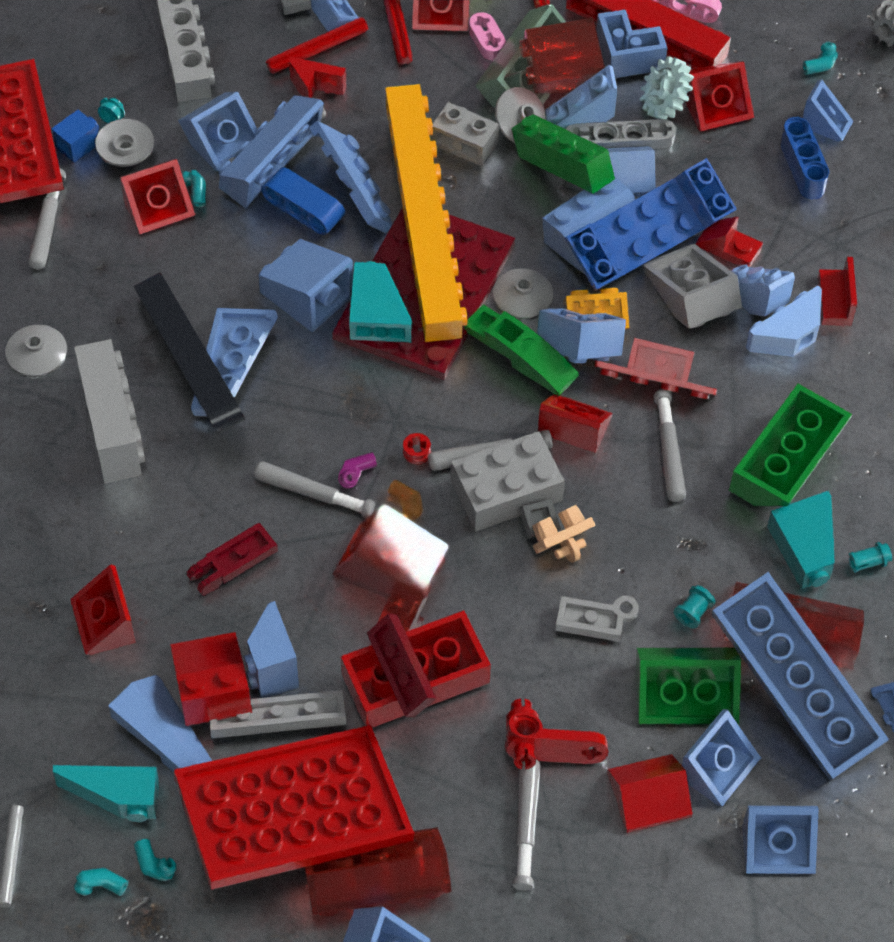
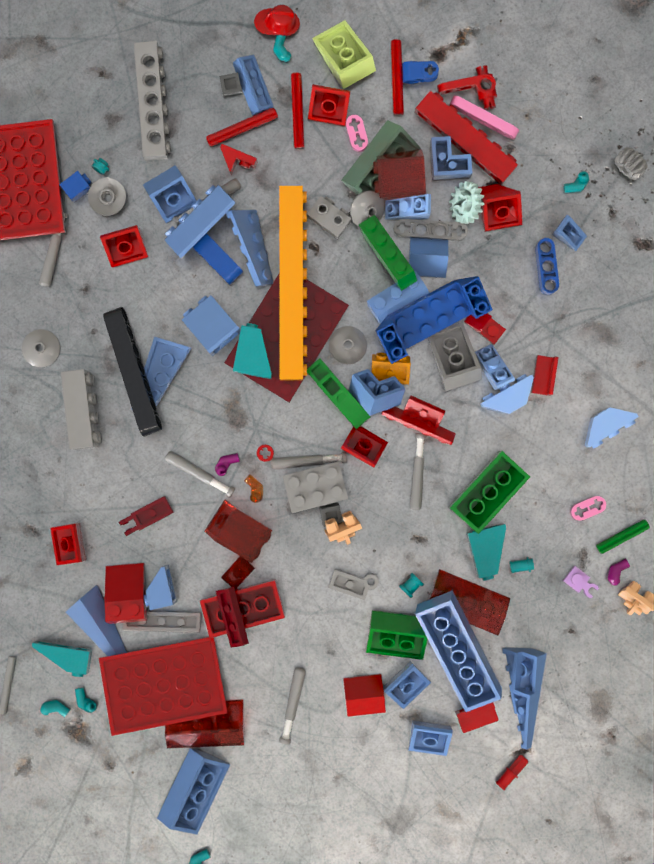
camera: 10 degrees right, 30 degrees up
teal arm [182,170,206,207] -> none
red piece [504,698,608,769] -> none
none -> red panel [455,702,499,733]

